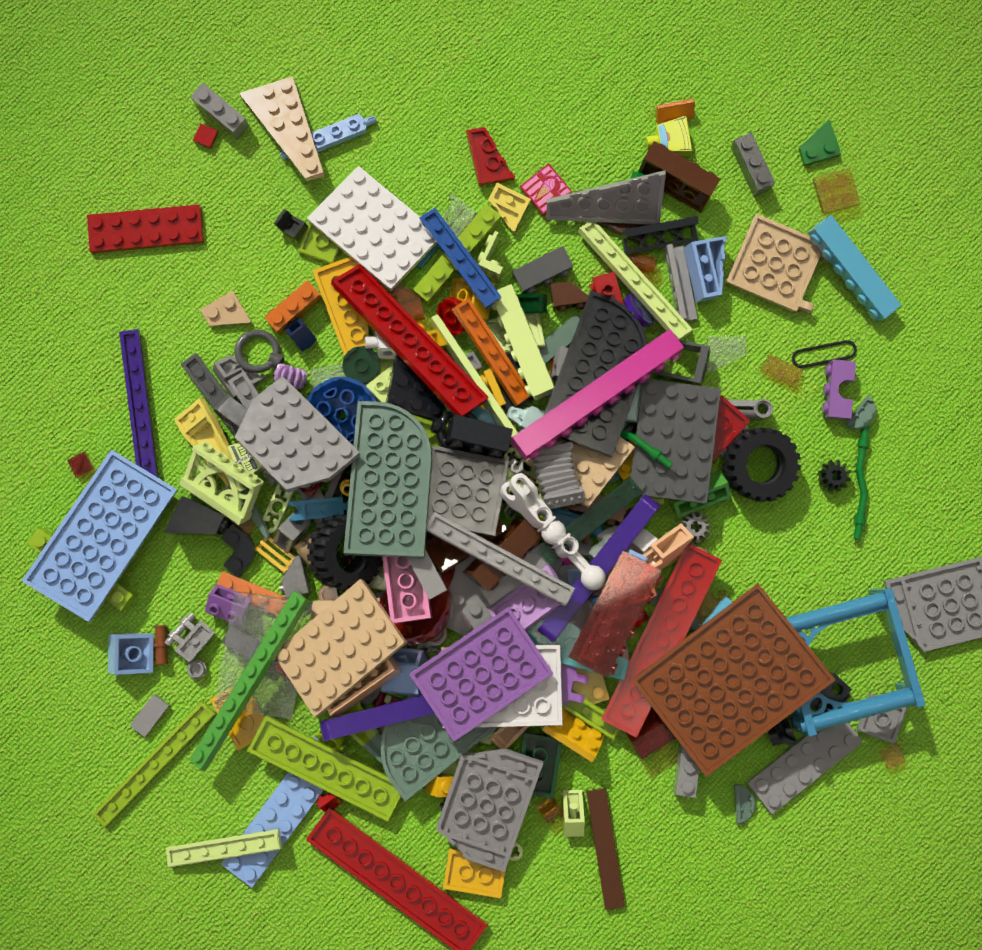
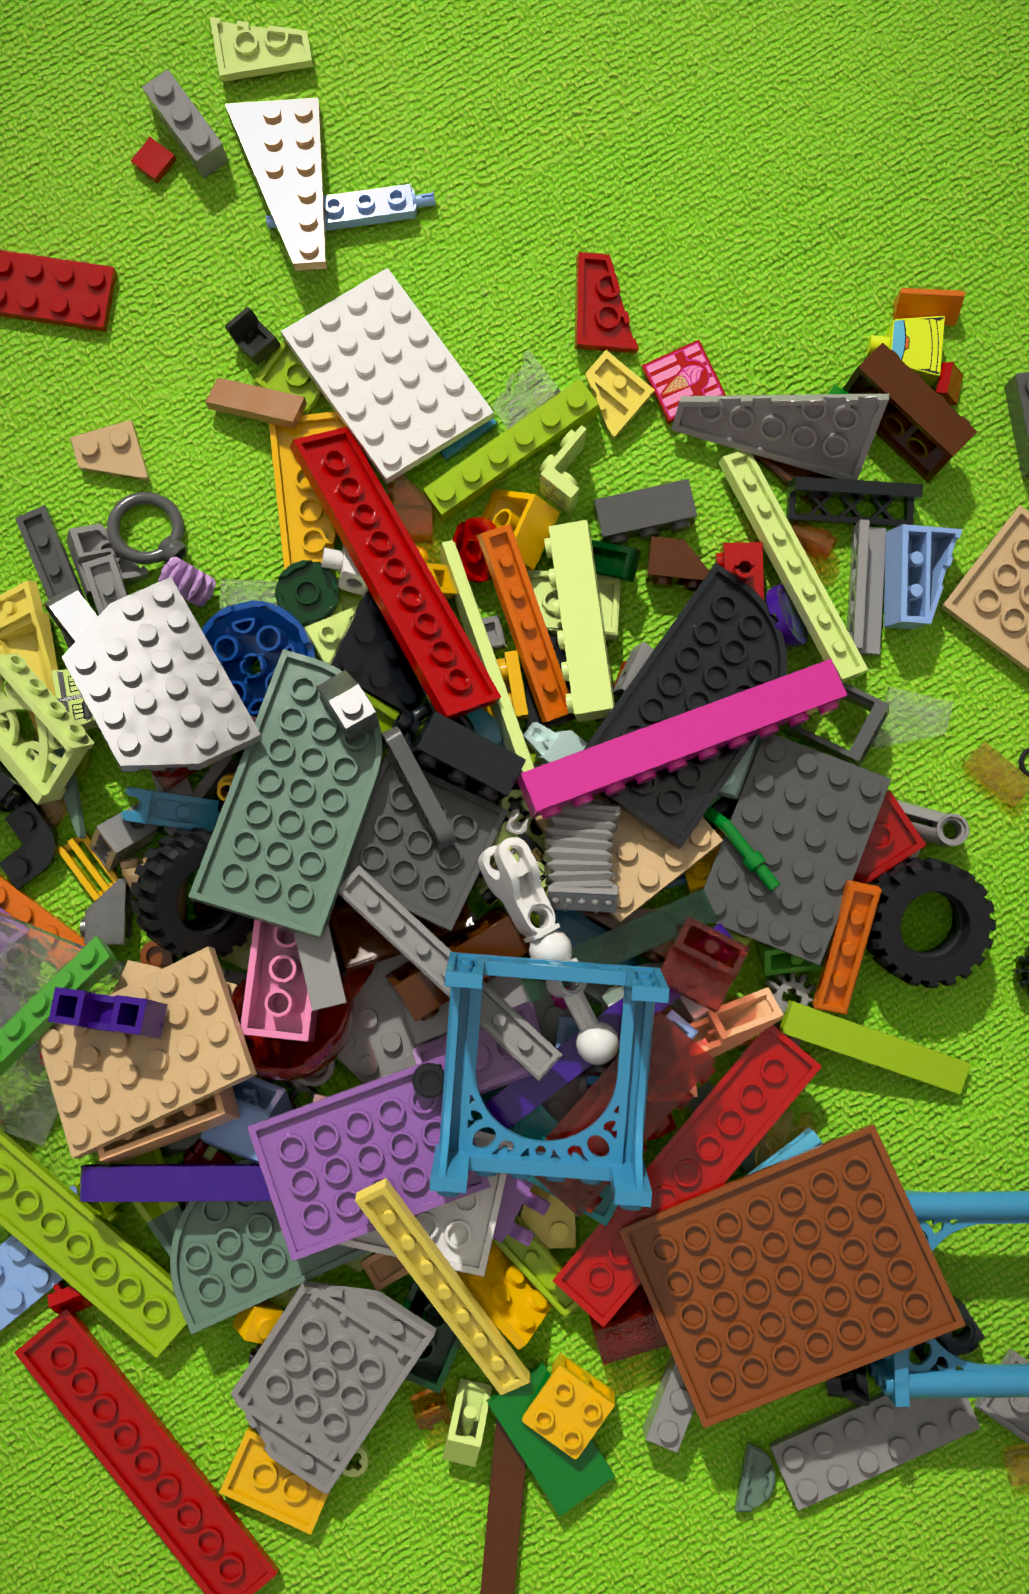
camera: 15 degrees right, 0 degrees up
yellowish green beam [263,484,295,534] -> none
orange brick [264,280,323,335] -> none
dark blue brick [284,317,317,352] -> none
blue plate [419,208,501,310] -> none
sand green tile [539,314,580,364] -> none
none -> dark purple arch [48,987,168,1039]
none -> medium nougat tile [206,378,307,429]
none -> yellowish green wing [210,17,313,82]
none -> flat silver slope [316,670,380,743]
none -> light yellow plate [355,1178,530,1395]
none -> dark grey beam [381,726,457,850]
none -> black tile [412,1062,444,1098]
none -> dark azure arch [429,952,670,1211]
none -> green tile [486,1361,615,1516]
none -> yellow bracket [522,1352,615,1459]
none -> clear red brick [660,916,750,1013]
none -> lime tile [779,1000,971,1095]
none -> orange tile [812,880,882,1015]
none -> red tile [936,362,963,405]

